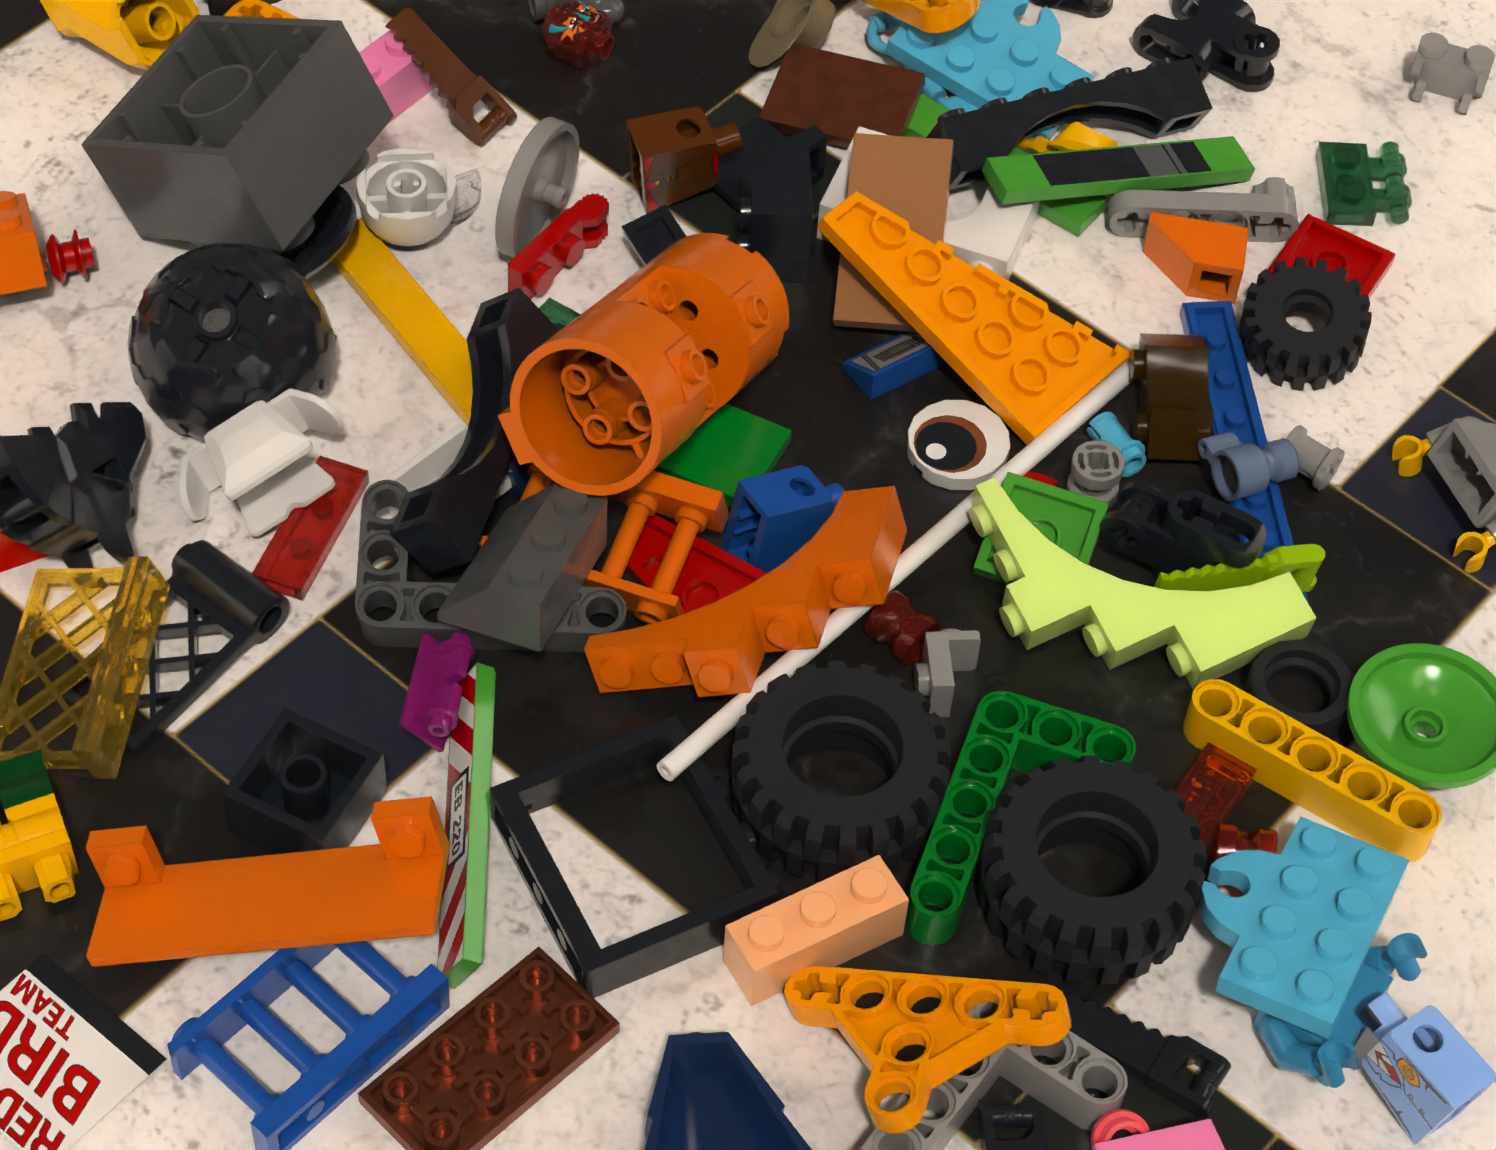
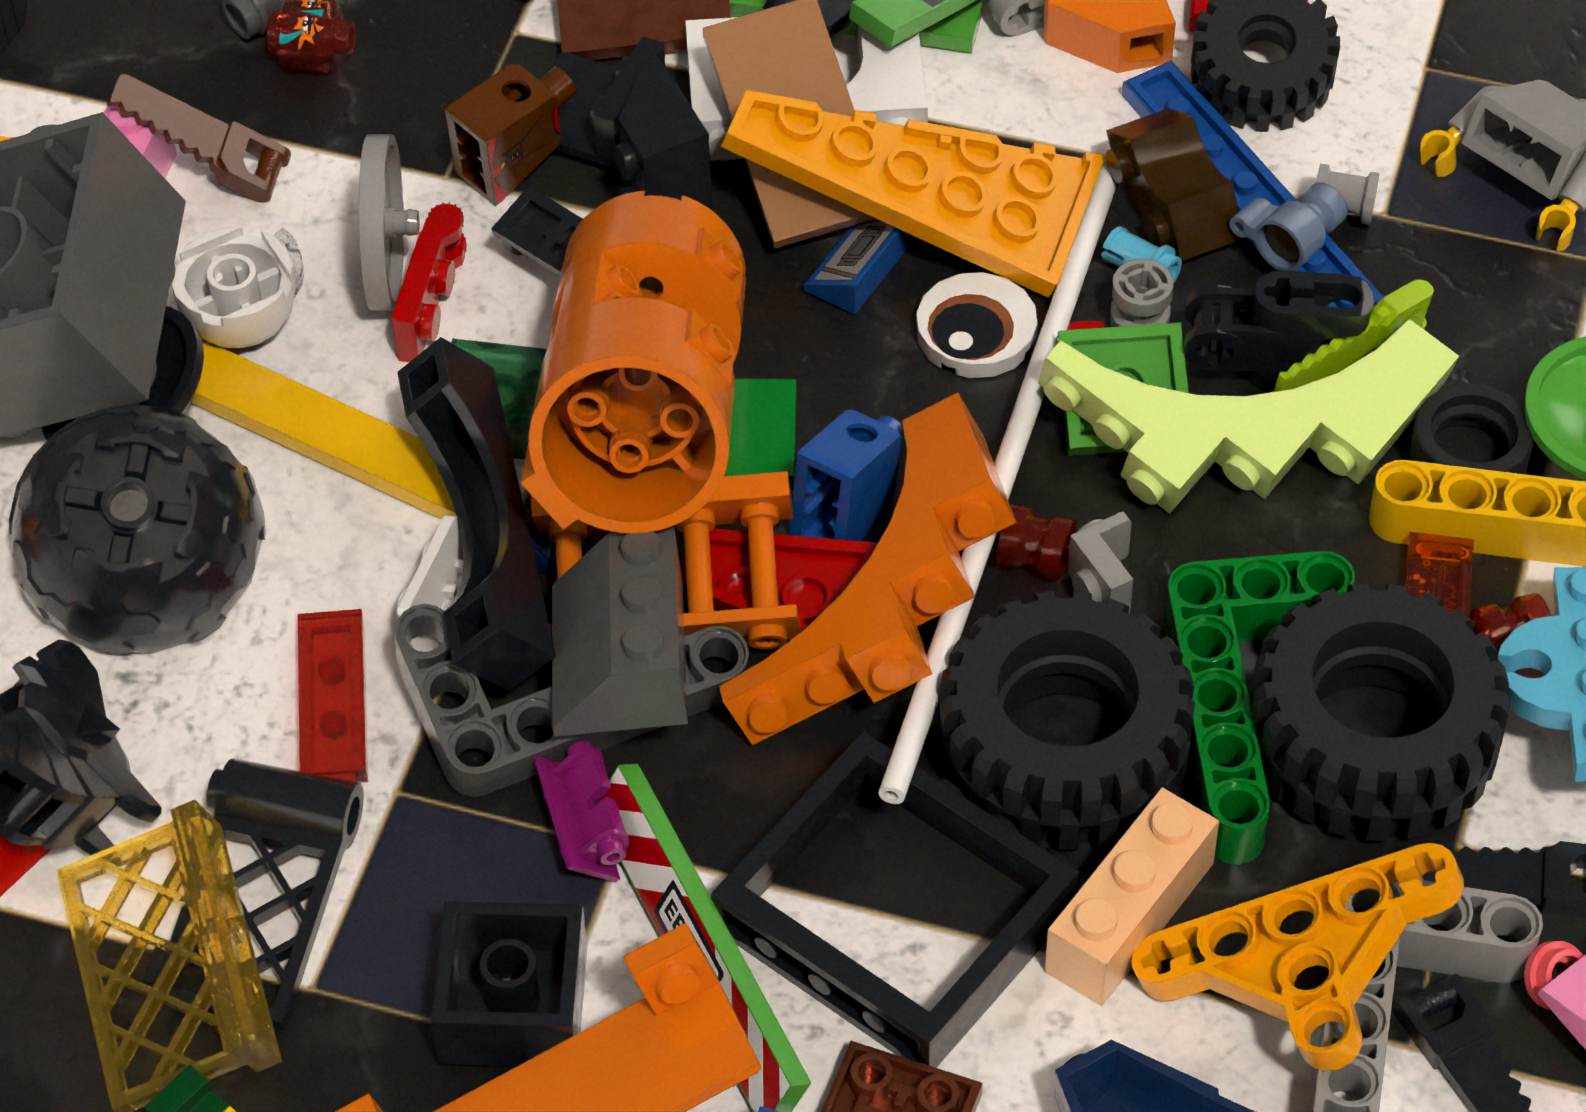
camera: 20 degrees left, 0 degrees up
white piece [178,388,343,537] -> none

